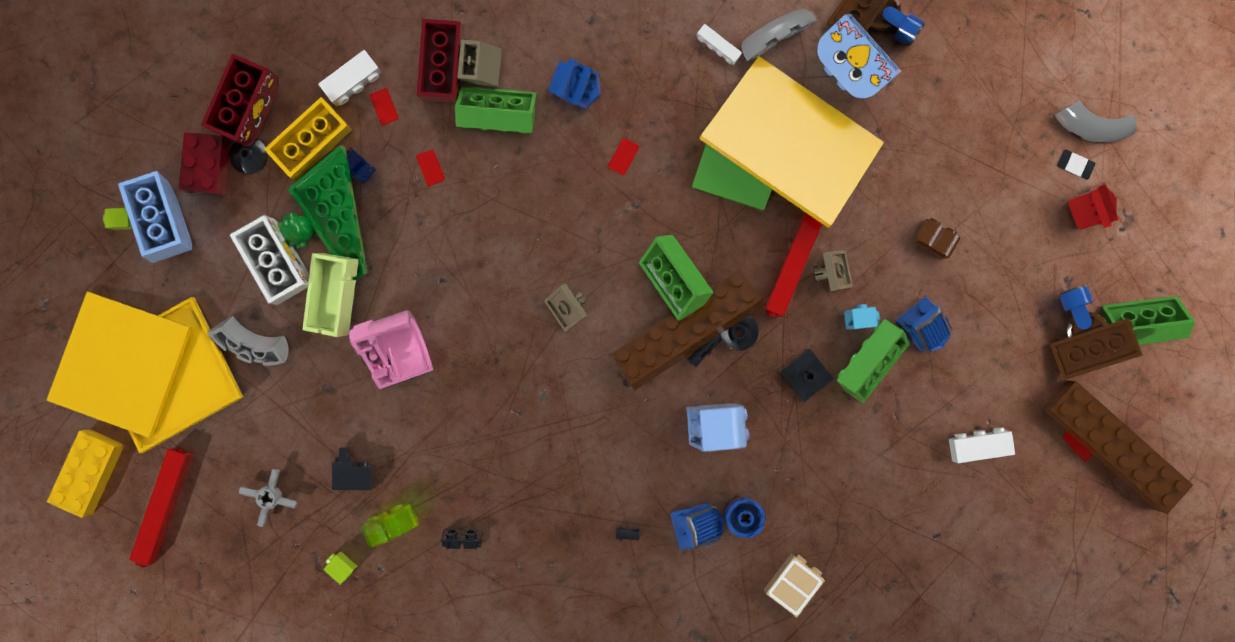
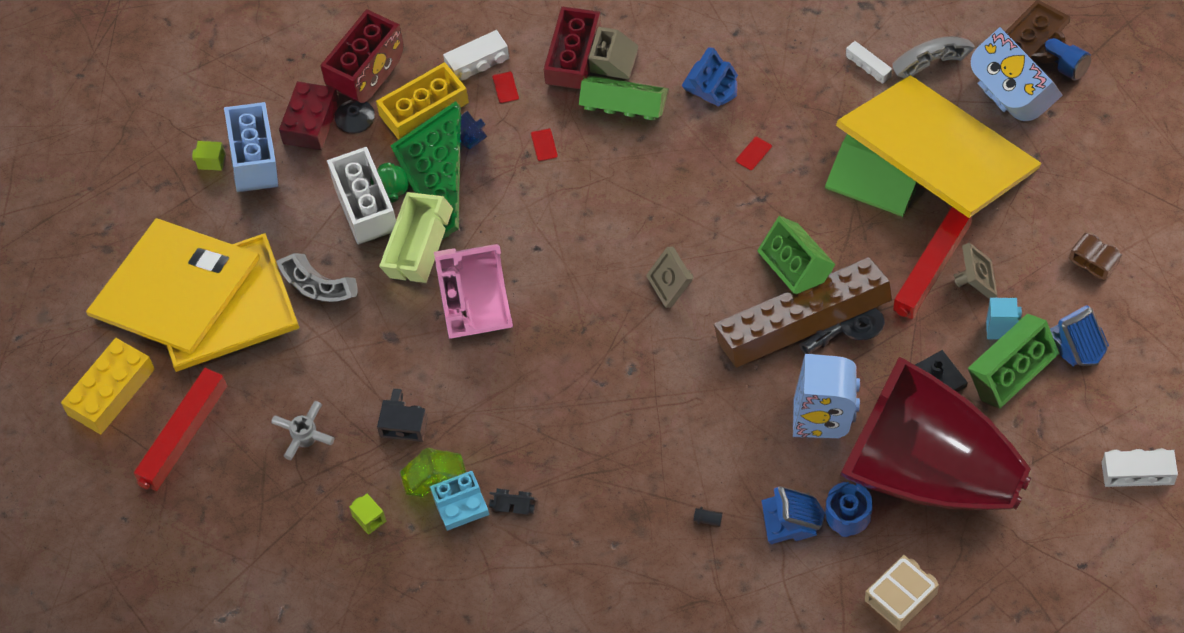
camera: 15 degrees right, 30 degrees down
none -> sticker [188,248,229,273]
none -> medium azure brick [430,471,490,531]
none -> dark red panel [840,357,1031,510]

